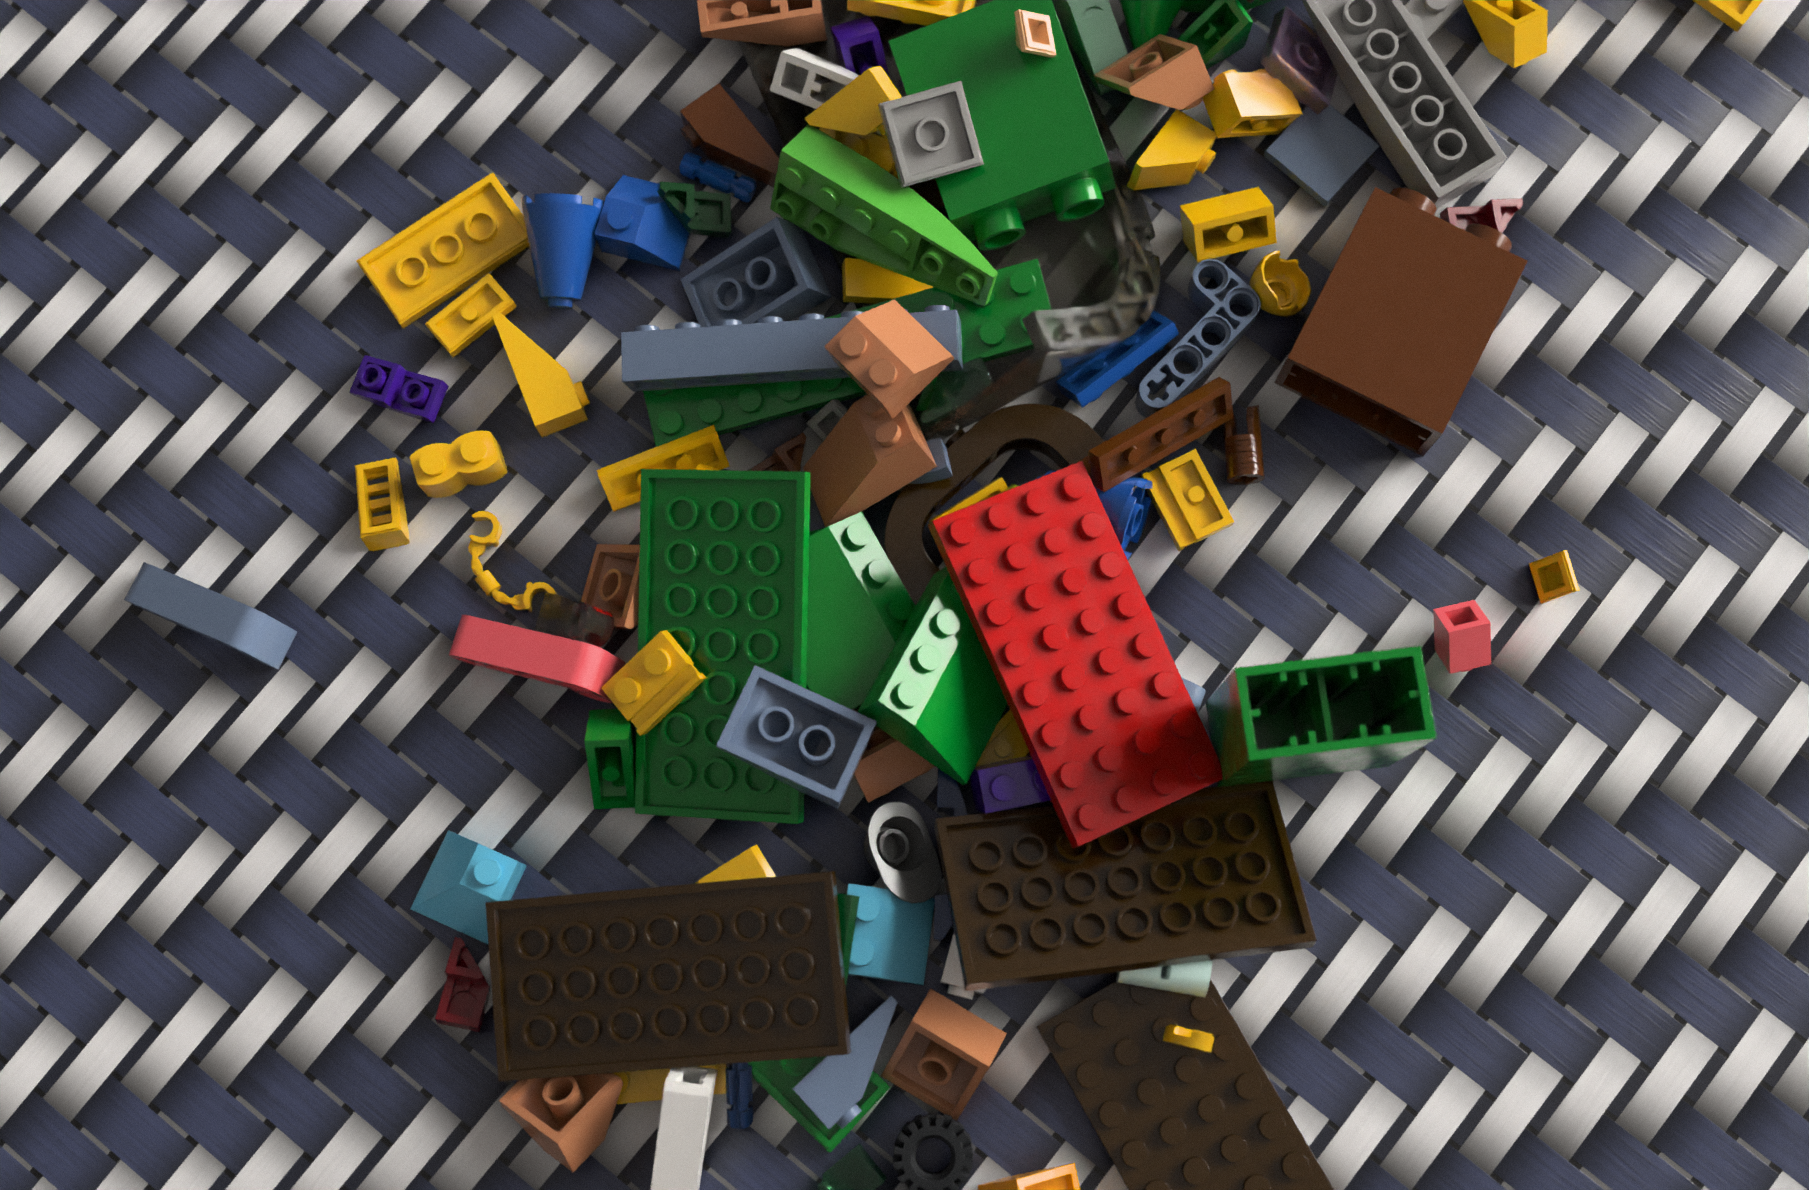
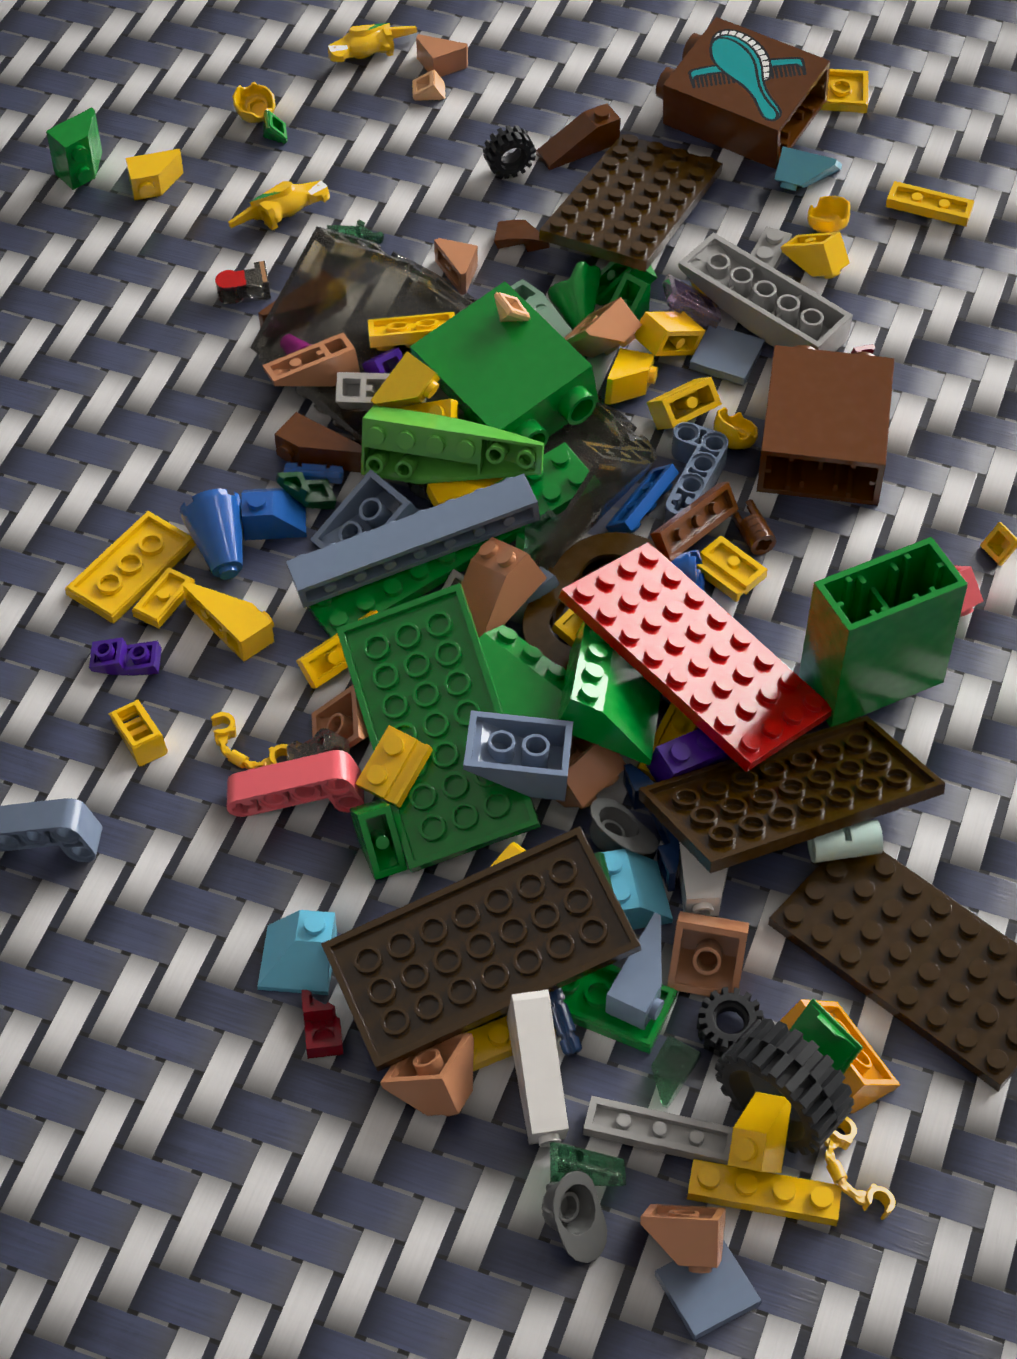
camera: 20 degrees left, 25 degrees down
yellow brick [410,431,508,498] -> none
nougat slope [824,299,955,419] -> none
light grey tile [878,81,984,188] -> none
yellow tile [1162,1024,1215,1053] -> none

